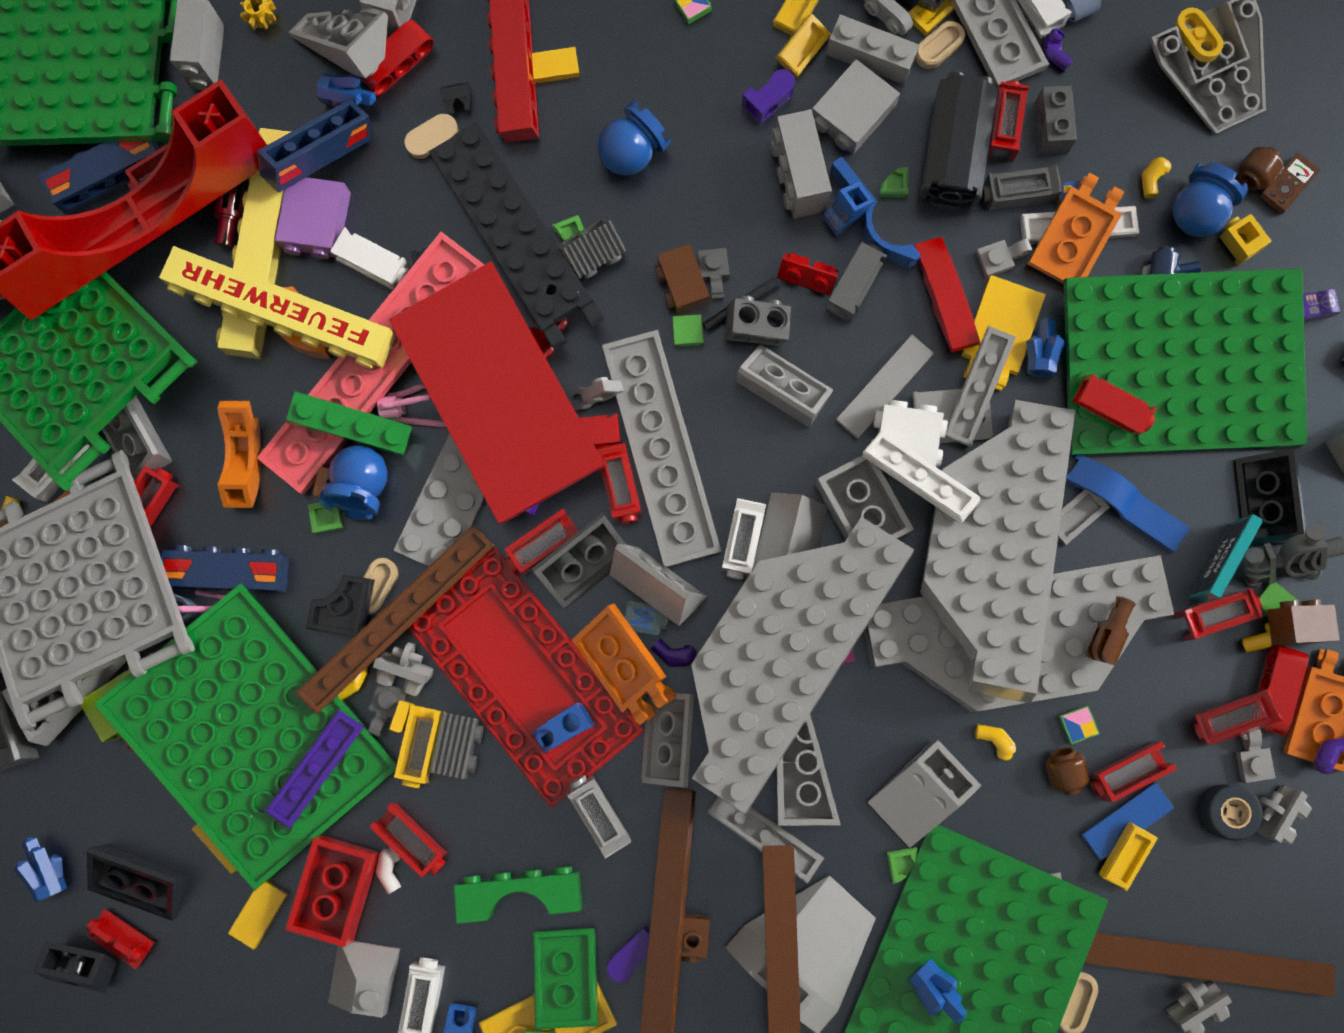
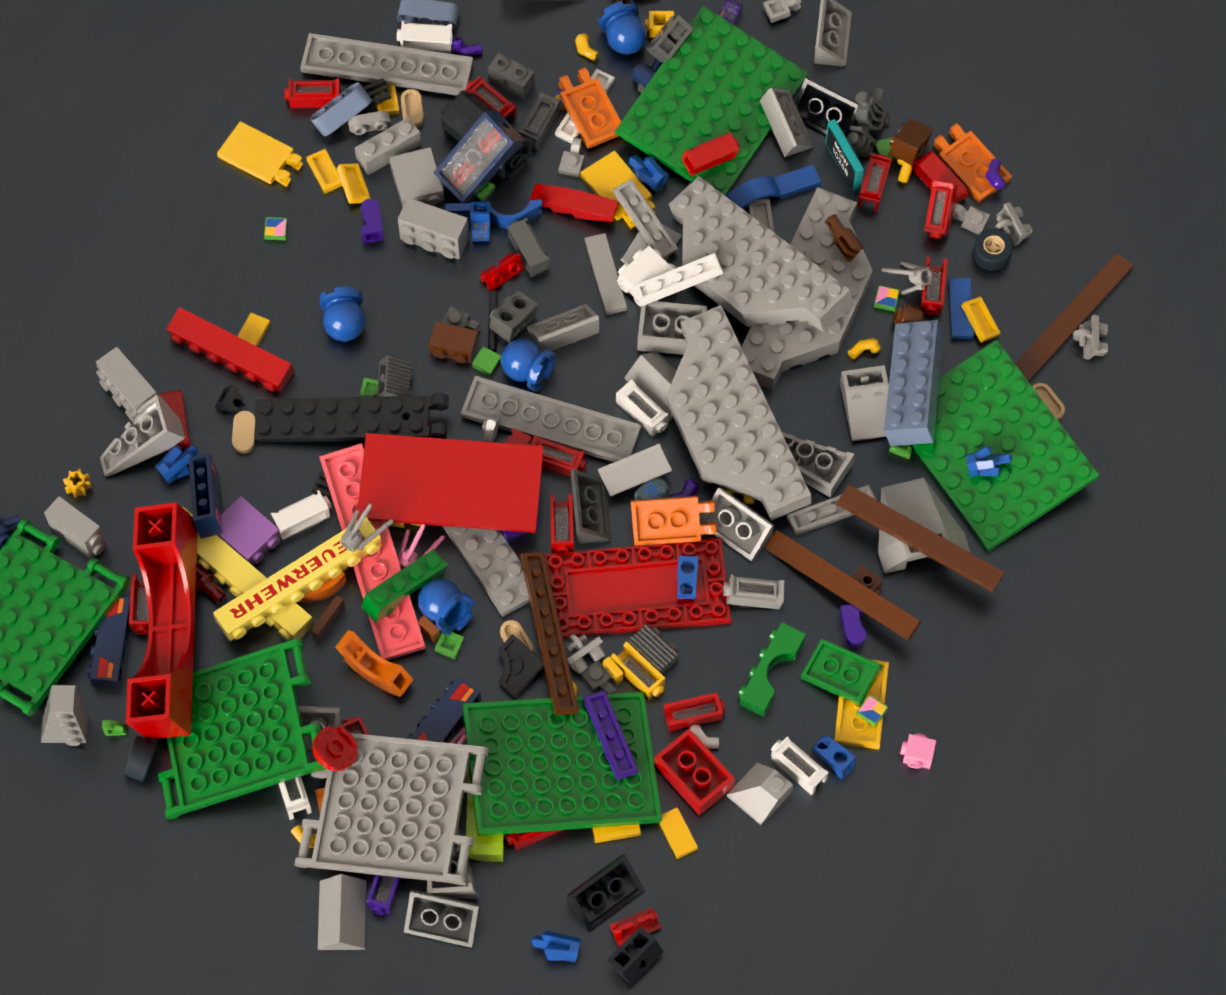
camera: 60 degrees left, 15 degrees down
none -> reddish brown tile [311,595,345,643]
none -> red tile [312,726,358,772]
none -> light grey plant [340,503,393,552]
none -> brick [434,109,525,203]
none -> blue tile [500,339,556,392]
none -> dark grey brick [646,15,694,62]
none -> light grey slope [760,88,814,157]
none -> light grey plant [881,261,932,295]
none -> sand blue brick [884,320,944,446]

